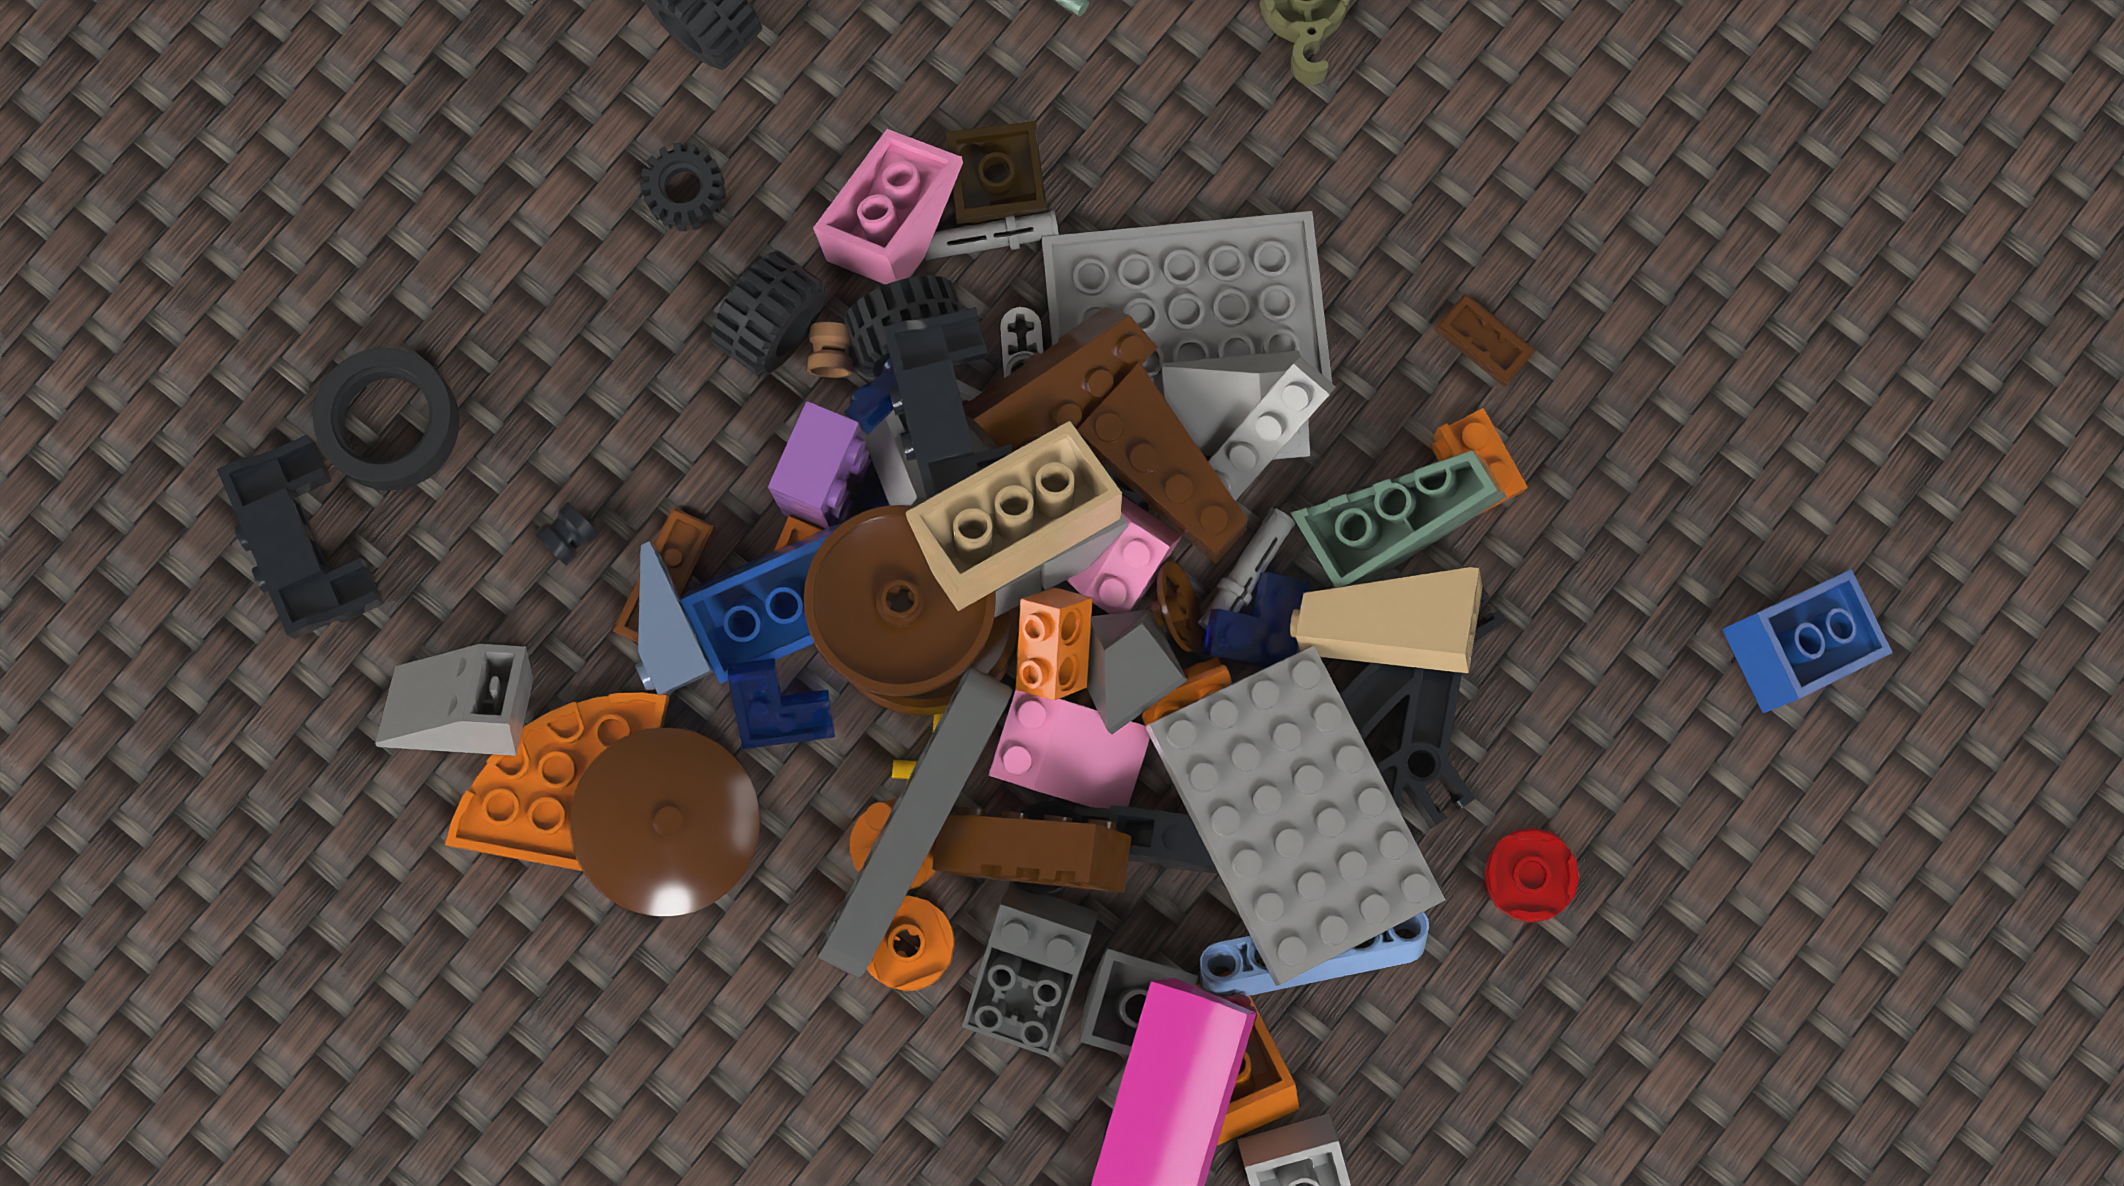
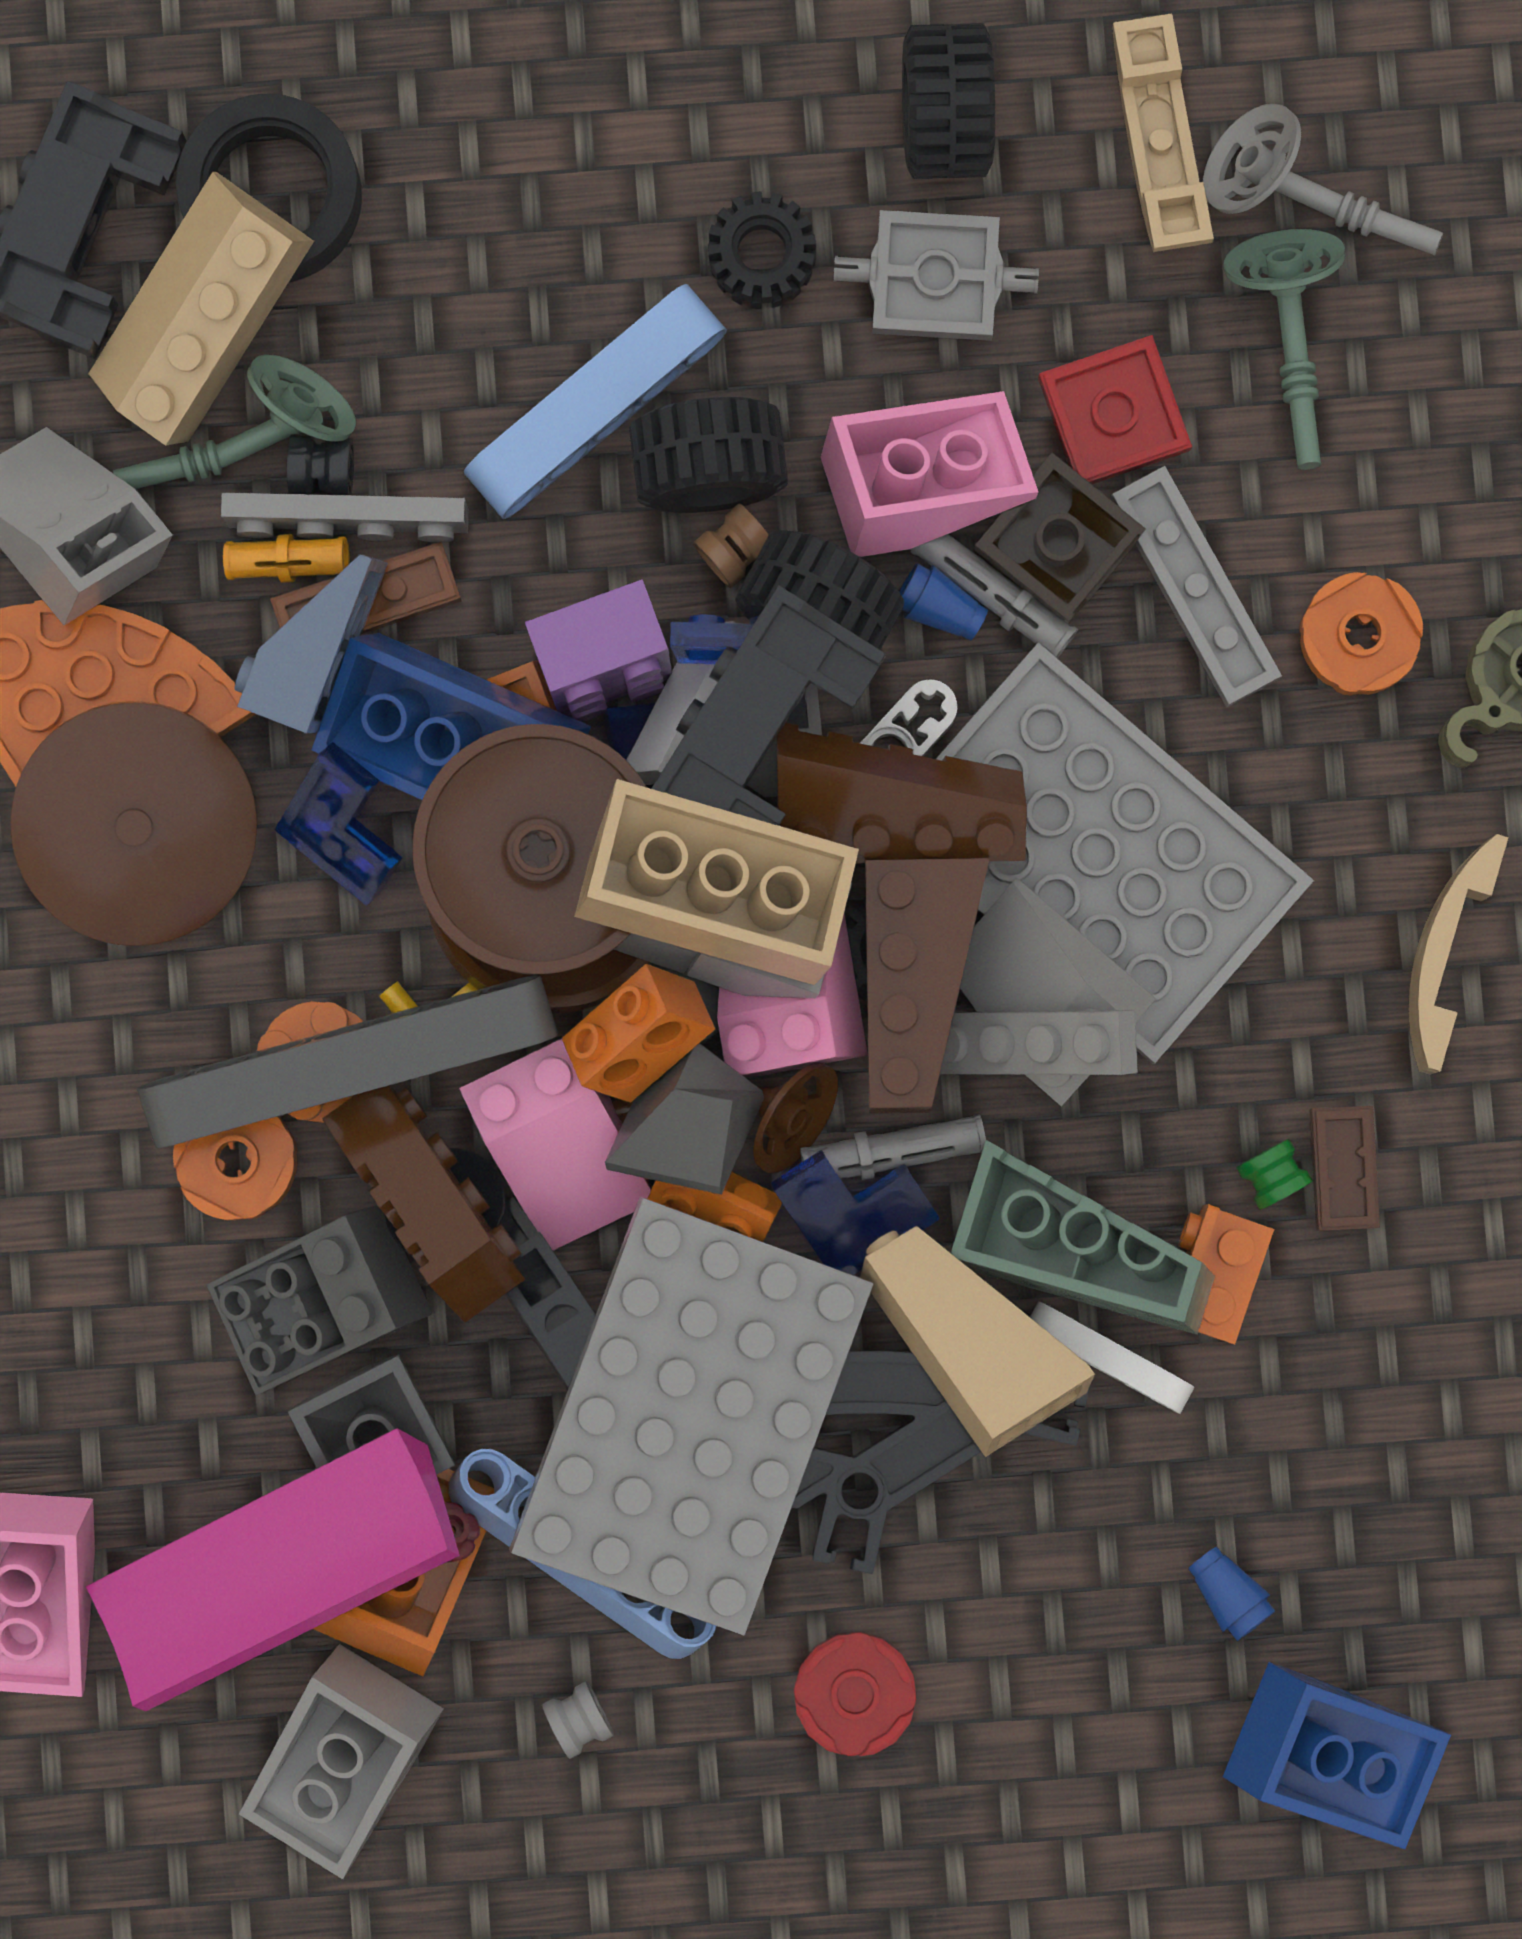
camera: 45 degrees right, 5 degrees up
none -> tan slope [88,172,314,446]
none -> sand green dish [113,354,356,489]
none -> light grey plate [221,493,469,542]
none -> light orange pin [223,534,350,583]
none -> light blue beam [464,284,727,519]
none -> light grey wheel [542,1681,614,1759]
none -> light grey plate [833,210,1039,341]
none -> blue cone [899,563,988,641]
none -> white beam [1030,1301,1195,1414]
none -> red tile [1038,335,1192,484]
none -> light grey plate [1110,466,1282,708]
none -> blue cone [1188,1546,1275,1641]
none -> green wheel [1235,1138,1313,1210]
none -> orange plate [1299,572,1423,695]
none -> tan slope [1409,834,1509,1075]

